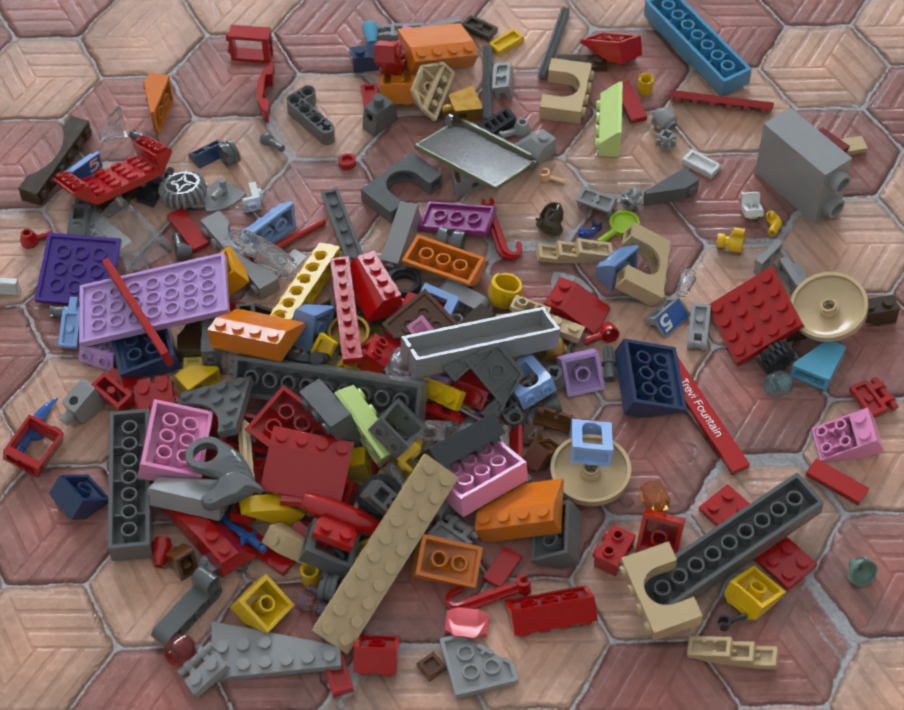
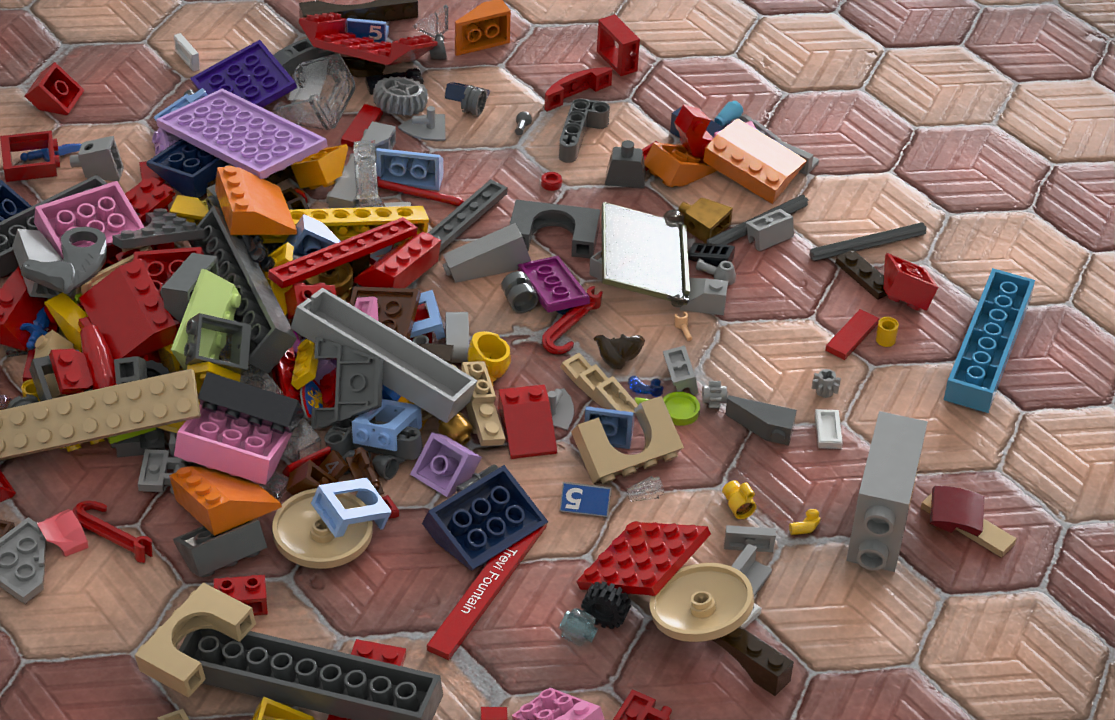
camera: 50 degrees right, 10 degrees down
red bar [20,228,54,249] -> none
red brick [91,372,135,412] -> none
red tile [102,257,174,366] -> none
dark grey bar [172,233,192,261] -> none
white bracket [242,182,263,213] -> none
black tyre [388,266,421,298] -> none
orange slope [402,234,485,286] -> none
tan wedge [410,62,455,121] -> none
orange slope [410,534,483,588] -> none
dark brown plate [461,14,498,42] -> none
red tile [483,546,522,588] -> none
yellow tile [488,28,524,56] -> none
red slope [504,585,598,637] -> none
tan arch [539,58,594,124] -> none
red bar [583,321,620,346] -> none
yellowish green slope [595,82,623,157] -> none
red slope [635,509,686,554] -> none
clear orange brick [639,479,670,512] -> none
light grey head [651,107,677,132] -> none
red plate [669,90,774,112] -> none
light grey plate [687,303,711,351] -> none
white bracket [741,192,764,219] -> none
medium azure slope [790,342,846,391] -> none

